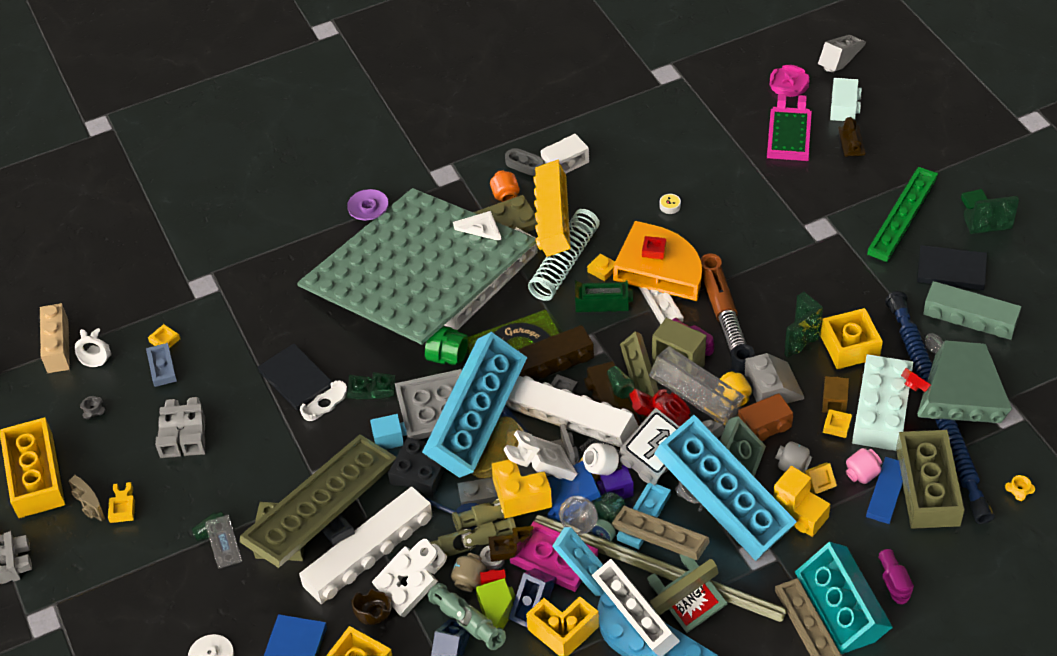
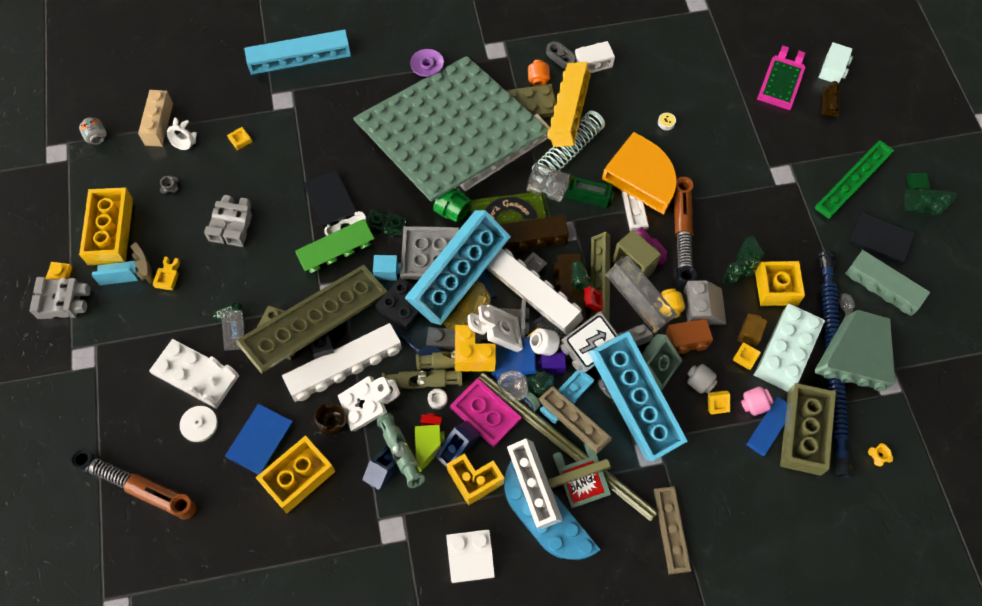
camera: 10 degrees right, 15 degrees up
sand blue plate [146,343,177,387] -> none
dark tan head [451,553,487,592] -> none
white tile [453,211,502,241] -> none
dark brown slope [488,526,534,562] -> none
medium azure plate [552,527,604,596] -> none
yellow plate [587,253,615,282] -> none
red plate [642,236,666,259] -> none
red tile [652,389,691,426] -> none
dark pink tile [770,65,810,97] -> none
yellow brick [773,466,831,537] -> none
teal slope [795,542,893,654] -> none
light grey slope [818,35,866,72] -> none
magenta arm [878,549,914,604] -> none
red plate [901,368,931,392] -> none
none -> medium azure panel [92,261,138,285]
none -> white hinge [149,339,239,409]
none -> medium azure brick [244,30,351,75]
none -> bright green brick [295,219,374,274]
none -> clear brick [526,163,570,202]

